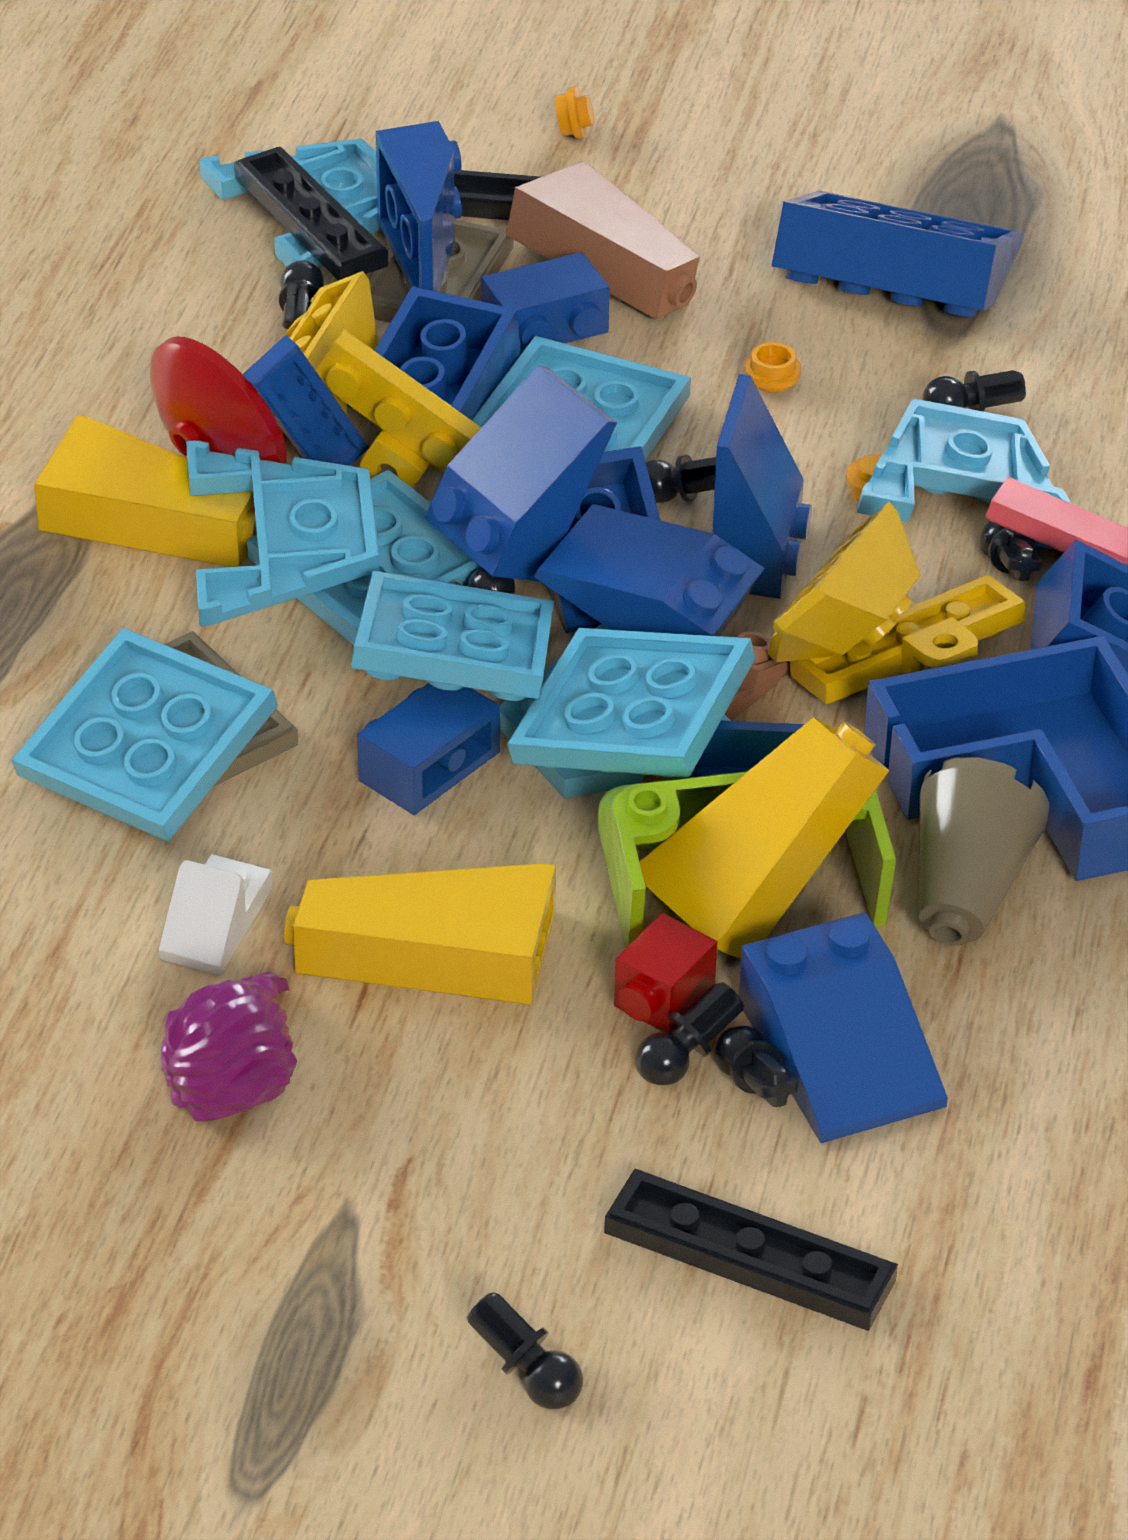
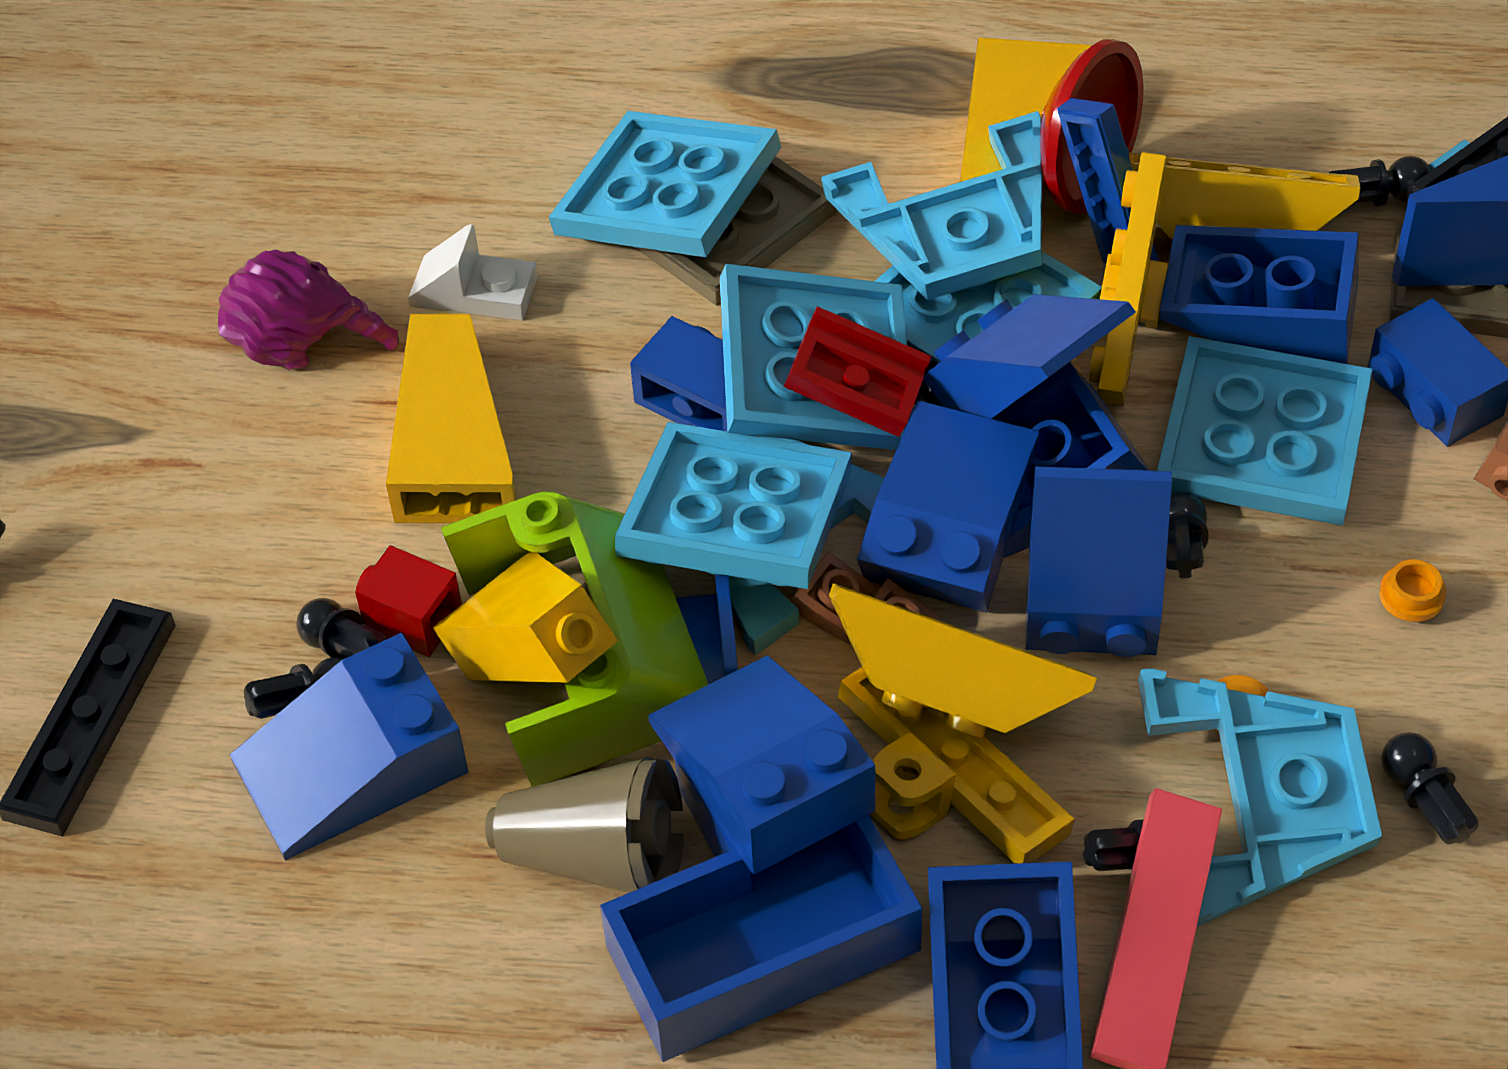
camera: 85 degrees right, 10 degrees up
none -> blue slope [649,655,875,875]
none -> red plate [783,306,931,437]

